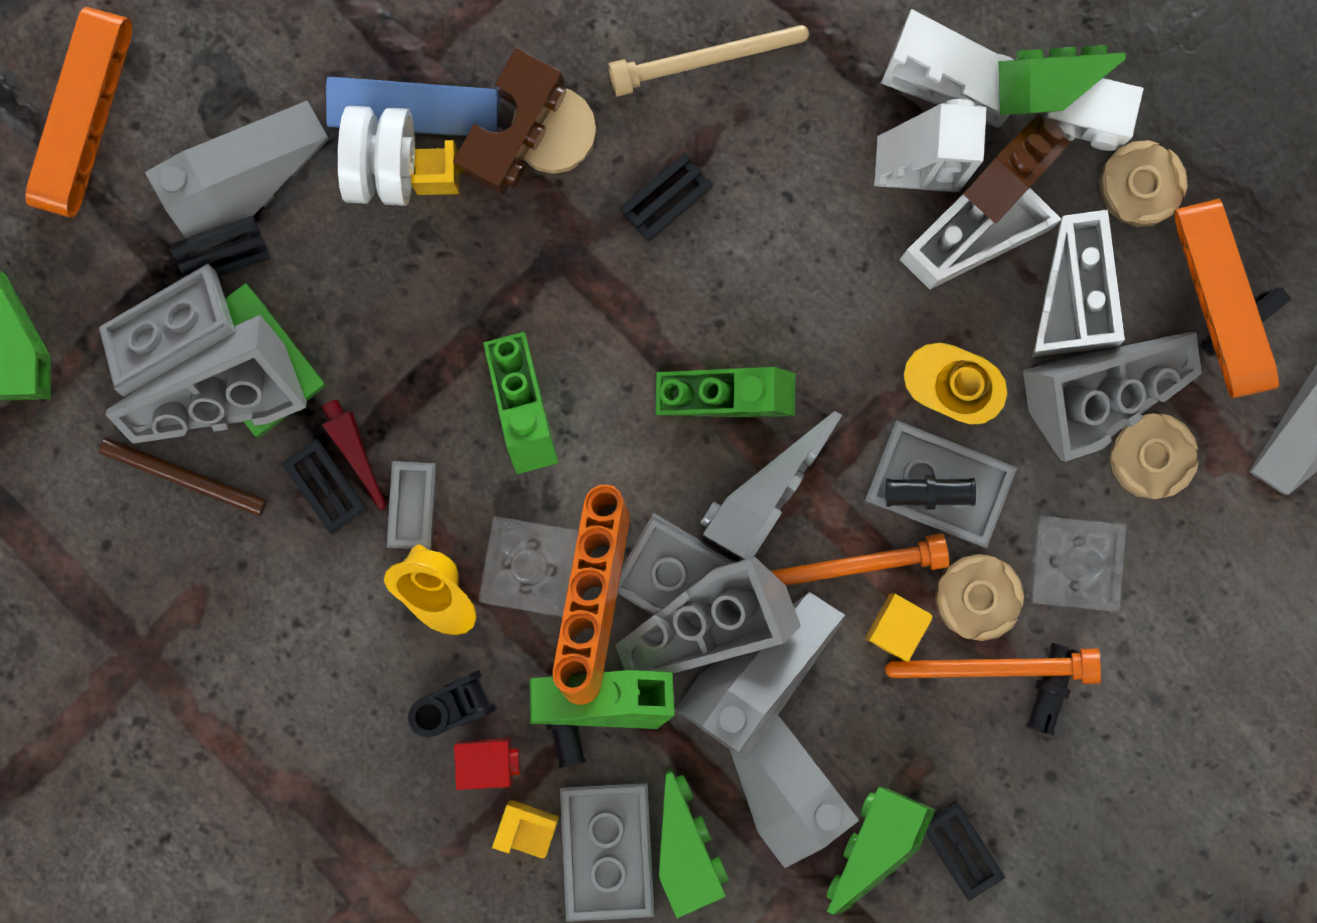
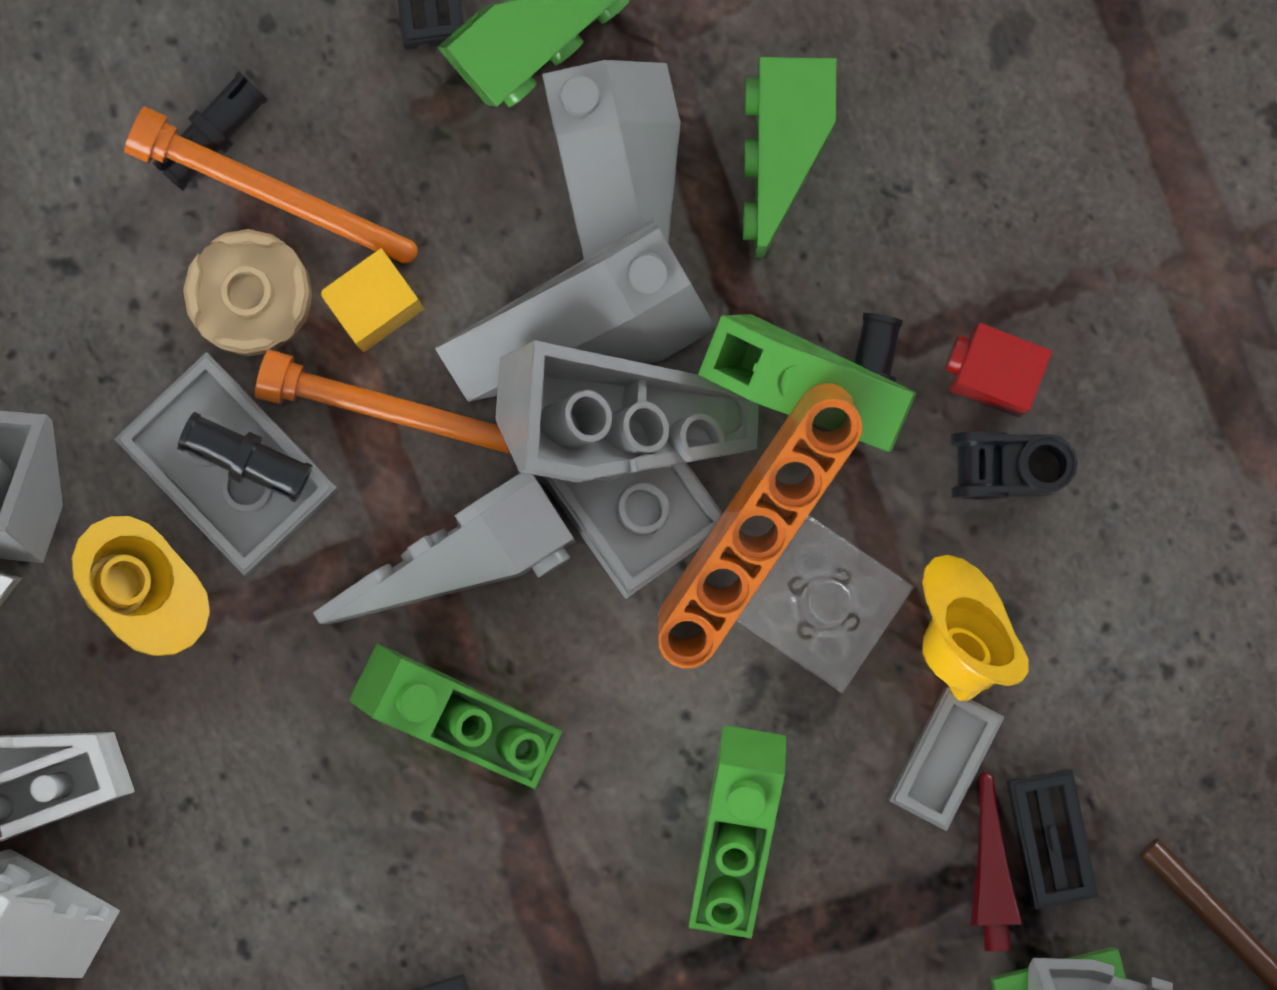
camera: 150 degrees left, 0 degrees up
yellow panel [492,799,560,858] -> none
light grey tile [560,782,654,922] -> none
clear plate [1029,516,1126,612] -> none

